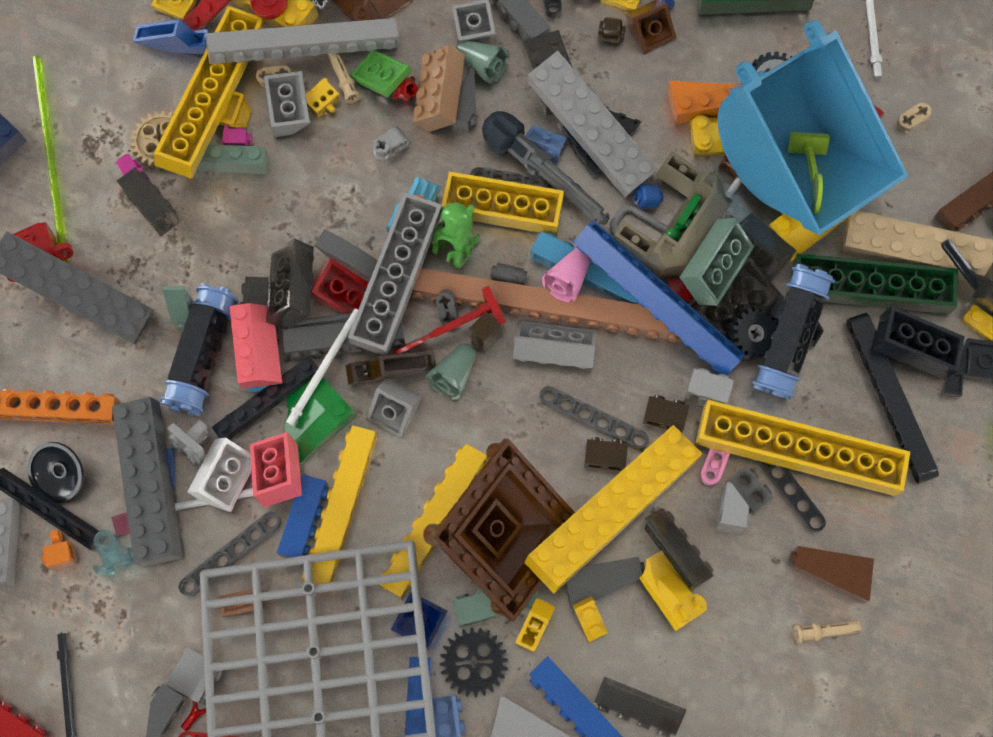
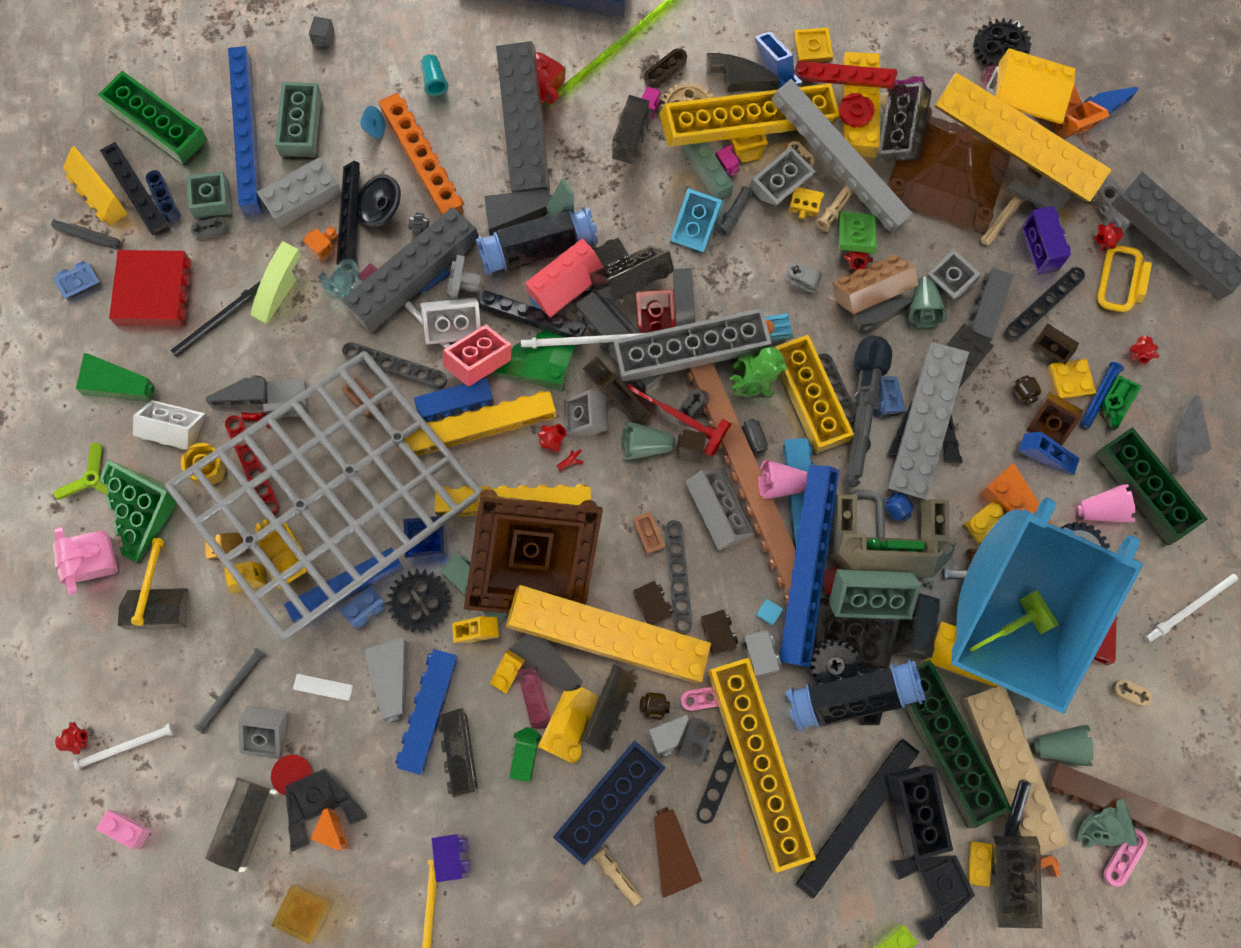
camera: 50 degrees right, 0 degrees up
none -> yellowish green slope [250,241,302,324]
none -> dark grey gear [408,212,429,236]
none -> dark grey slope [484,188,553,236]
none -> green piece [509,727,542,783]
none -> clear pink slope [517,666,550,729]
none -> red rock [538,424,567,452]
none -> dark blue brick [553,740,666,866]
none -> red bar [556,449,583,472]
none -> nougat plate [633,511,665,555]
none -> dark brown head [640,692,670,720]
none -> dark brown plate [644,48,687,88]
none -> medium azure slope [670,188,725,252]
none -> clear smoke slope [705,53,779,92]
none -> dark grey pin [715,186,752,237]
none -> medium azure tile [756,599,783,626]
none -> blue slope [1019,432,1080,475]
none -> sand green cone [1034,725,1093,766]
none -> bright pink cone [1077,484,1135,523]

